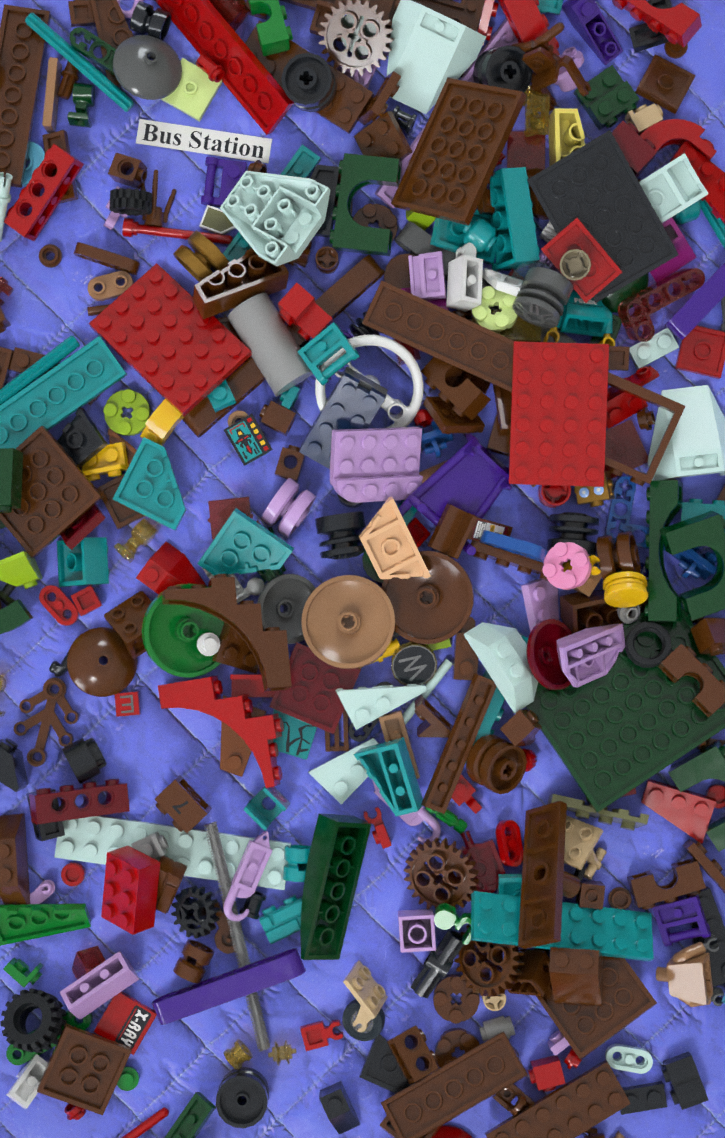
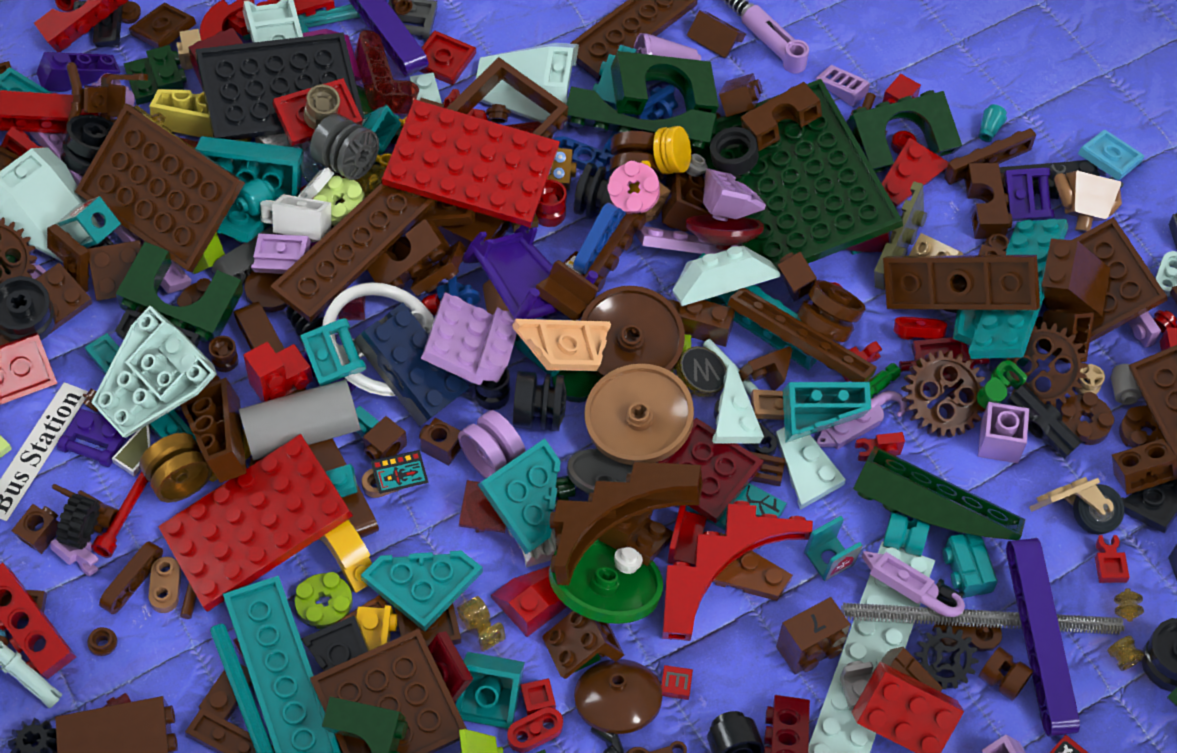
camera: 80 degrees left, 30 degrees down
none -> teal piece [58,196,121,248]

